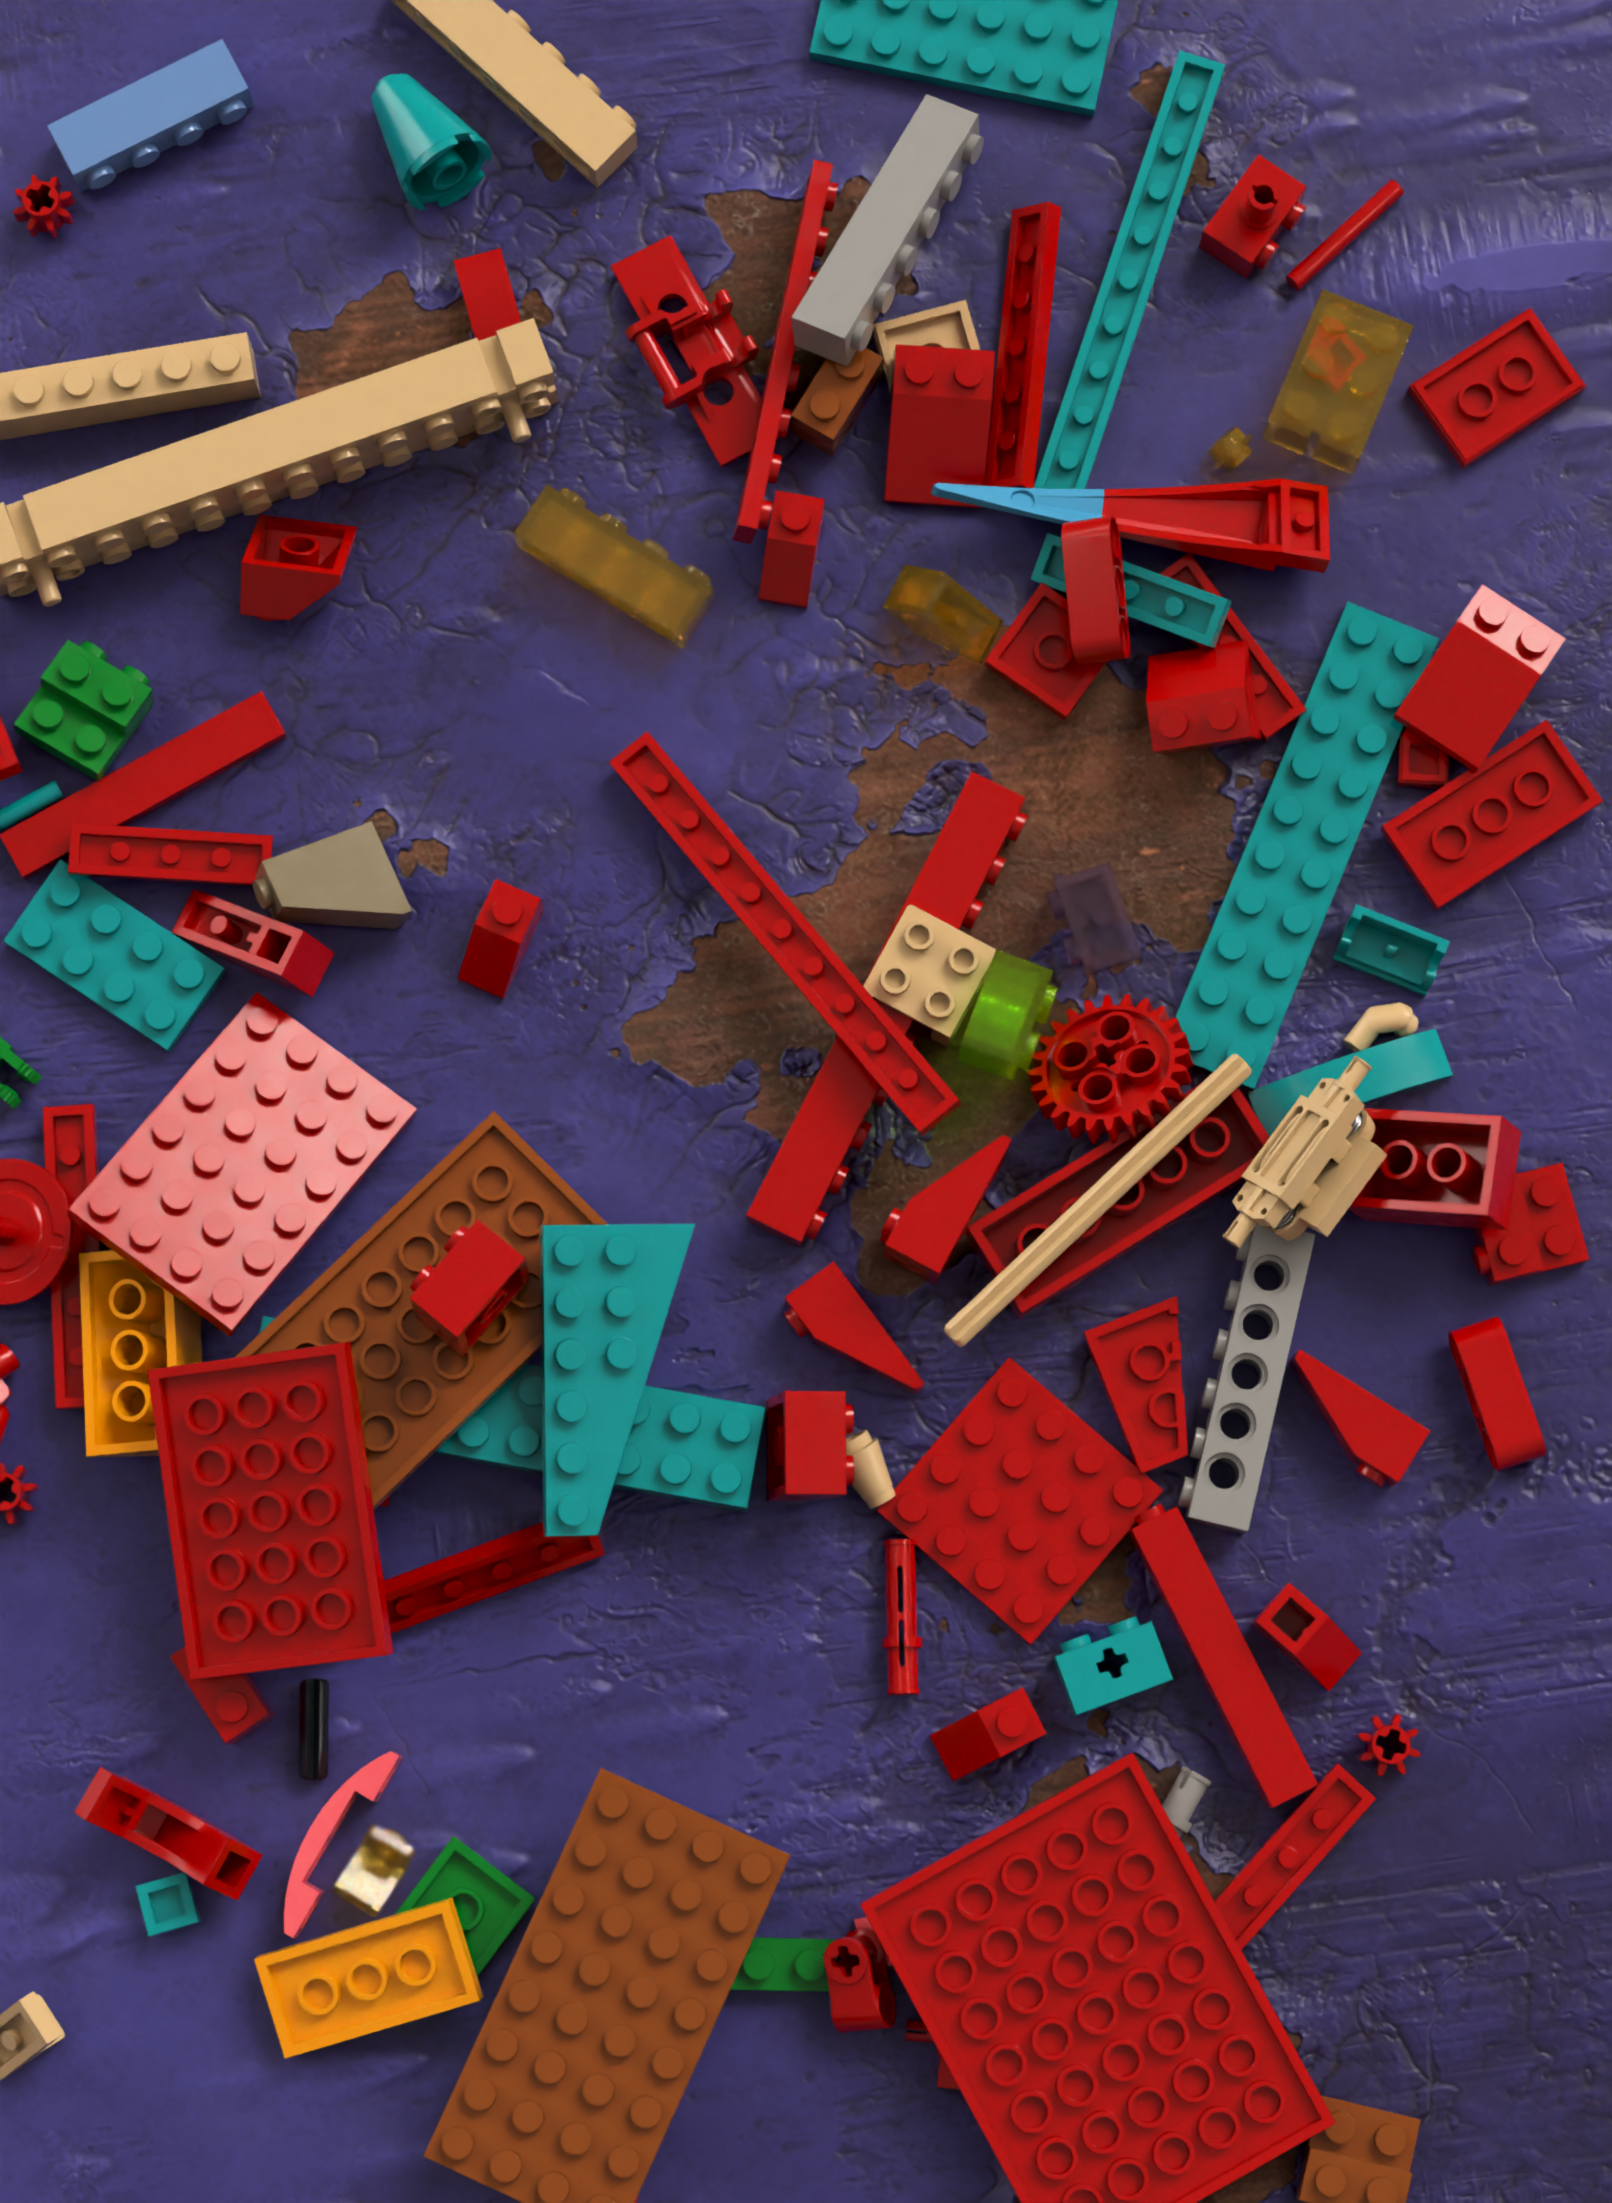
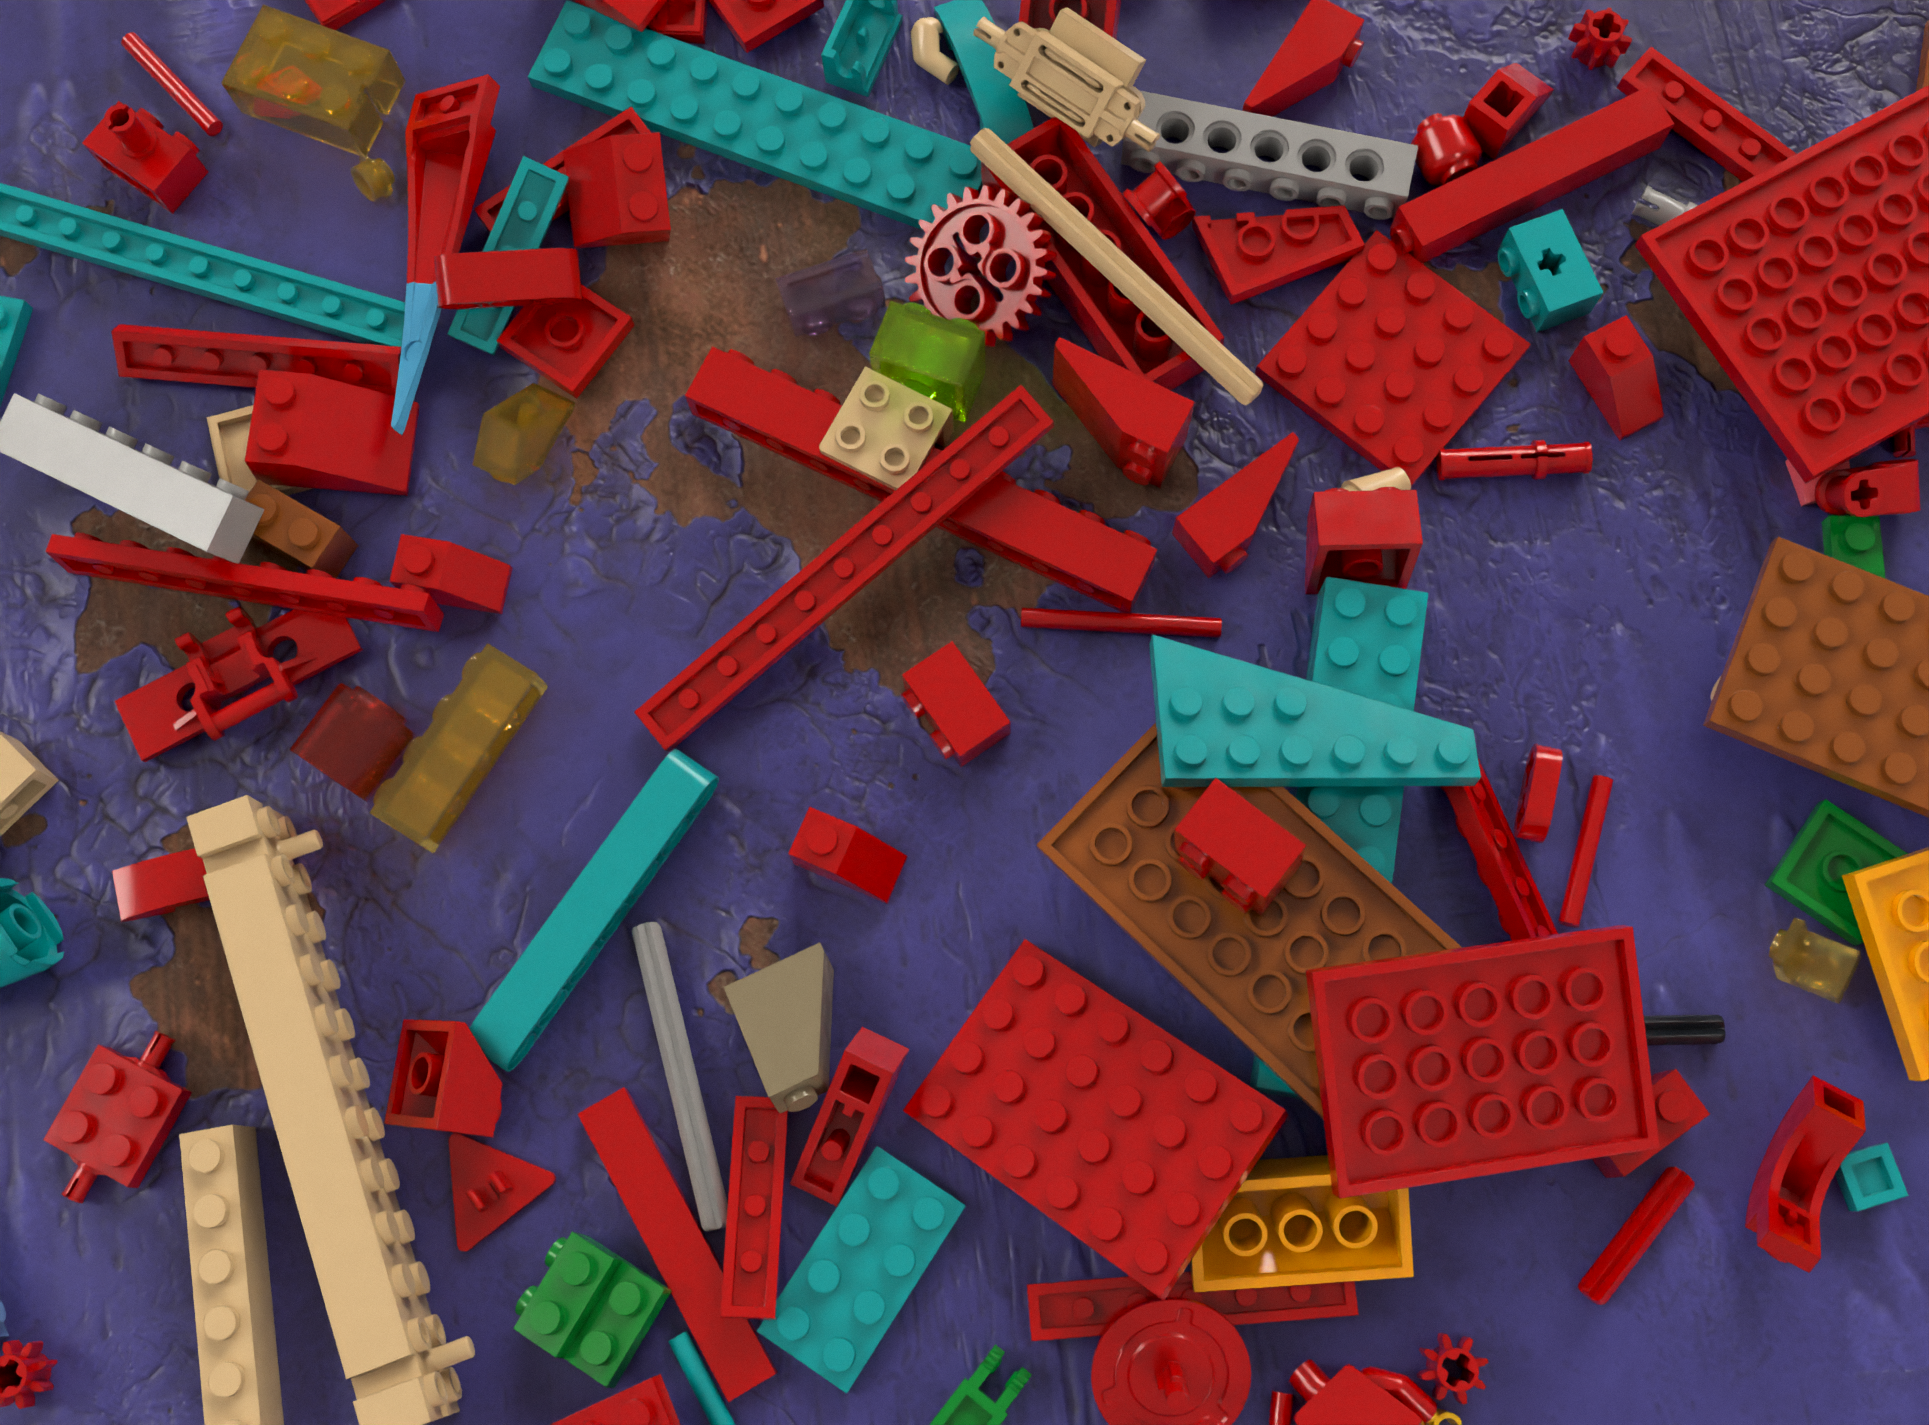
camera: 85 degrees left, 5 degrees down
coral slope [284,1751,403,1938] -> none
none -> red plate [43,1030,192,1204]
none -> clear red piece [289,683,415,802]
none -> red piece [448,1133,556,1252]
none -> teal beam [469,749,719,1072]
none -> light grey axle [632,922,728,1232]
none -> red brick [900,641,1011,767]
none -> red bar [1021,607,1222,638]
none -> red piece [1122,161,1196,240]
none -> red head [1411,113,1482,186]
none -> red beam [1514,744,1563,843]
none -> red bar [1558,775,1613,928]
none -> red axle [1578,1166,1695,1305]

